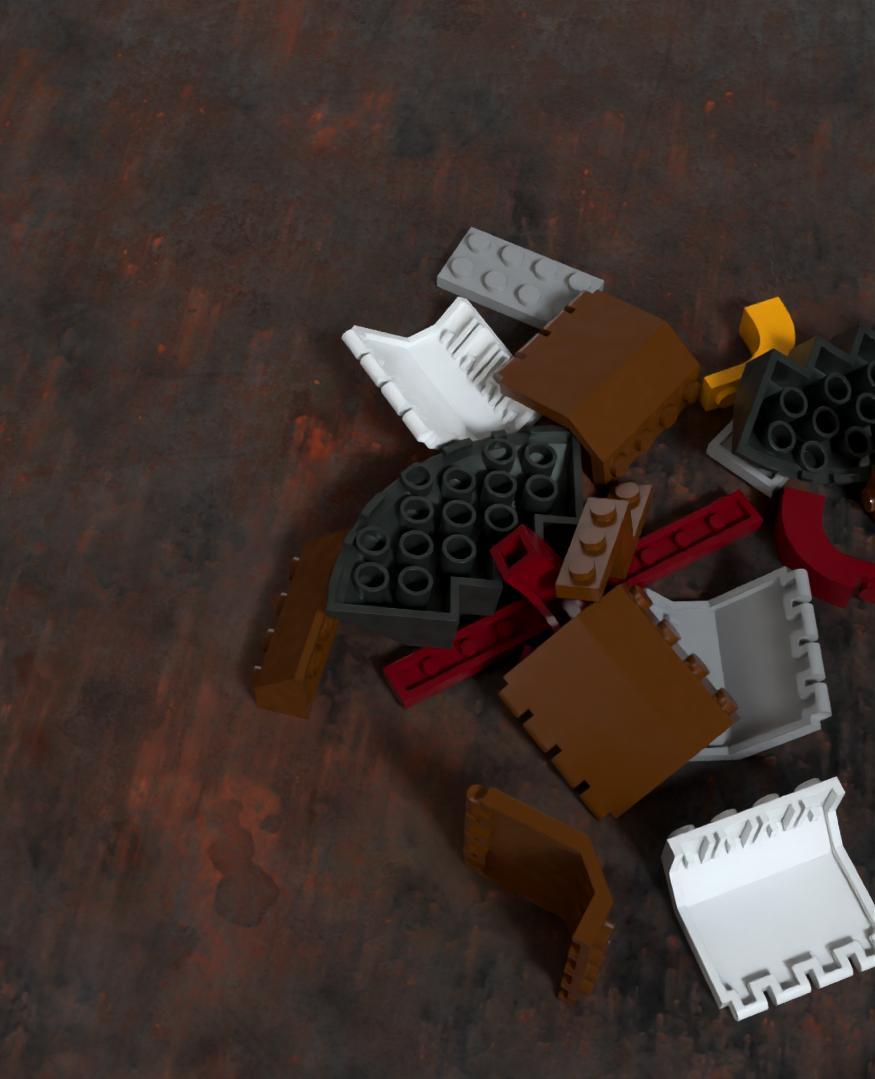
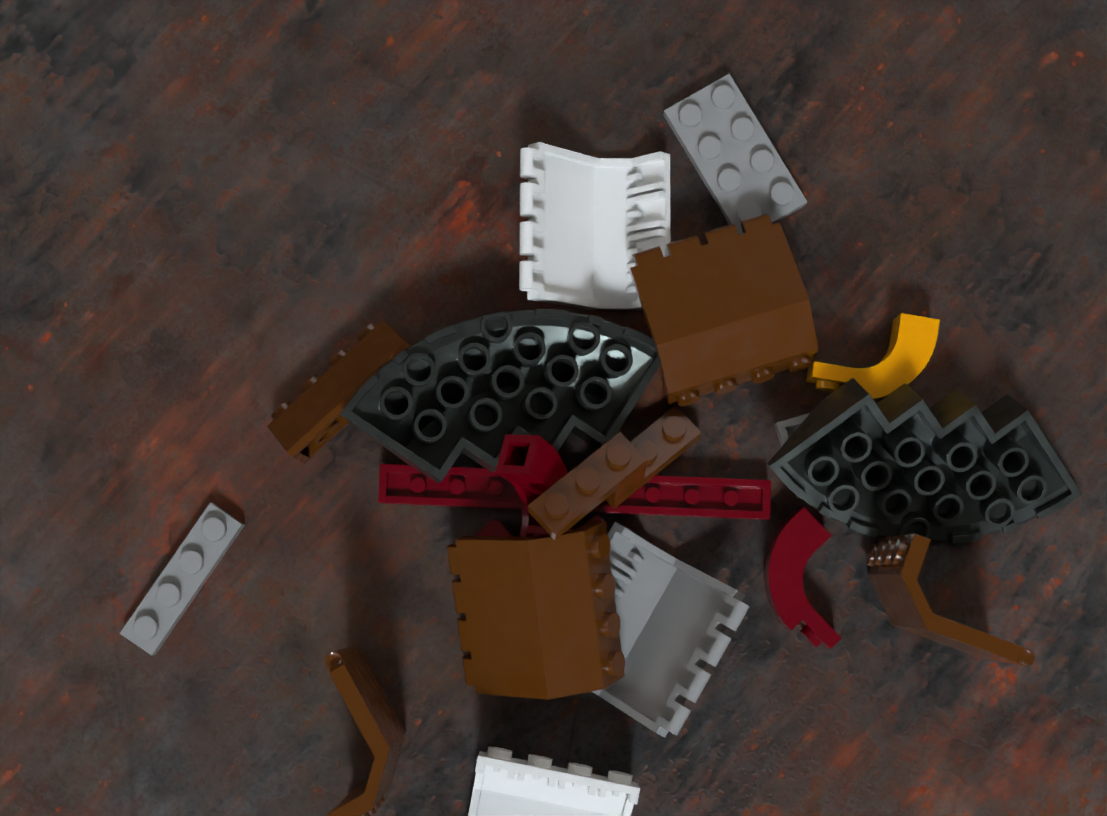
camera: 35 degrees right, 25 degrees up
none -> light grey plate [120,503,245,656]

